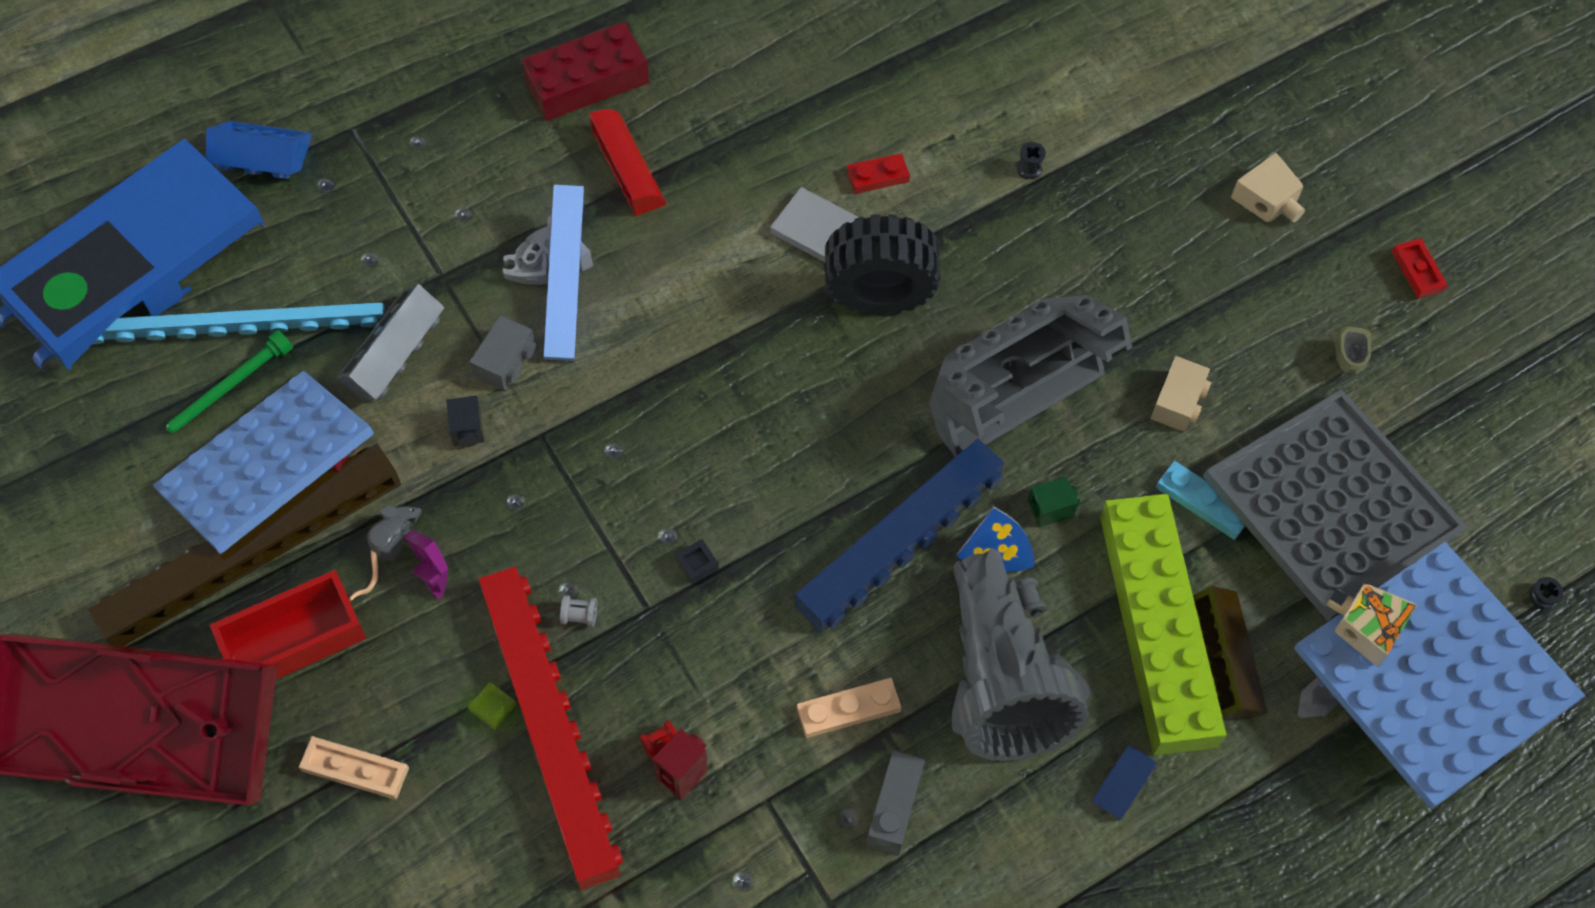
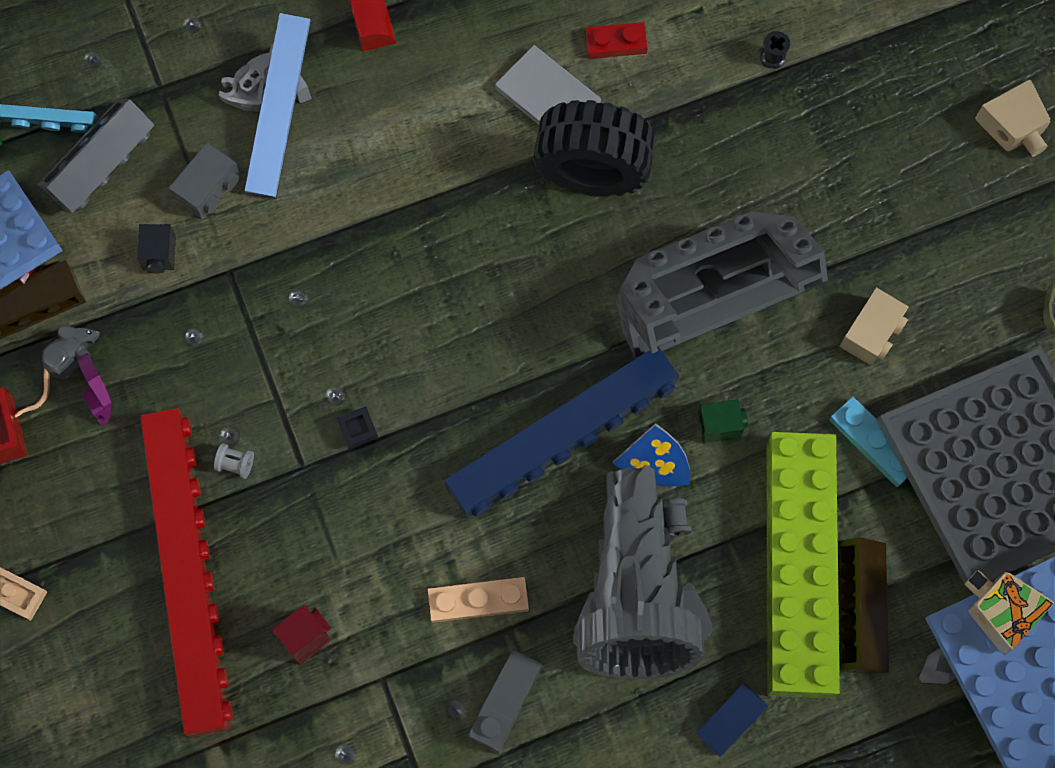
camera: 10 degrees right, 10 degrees up
clear neon green plate [468,682,516,730] -> none
red bush [639,720,677,762] -> none

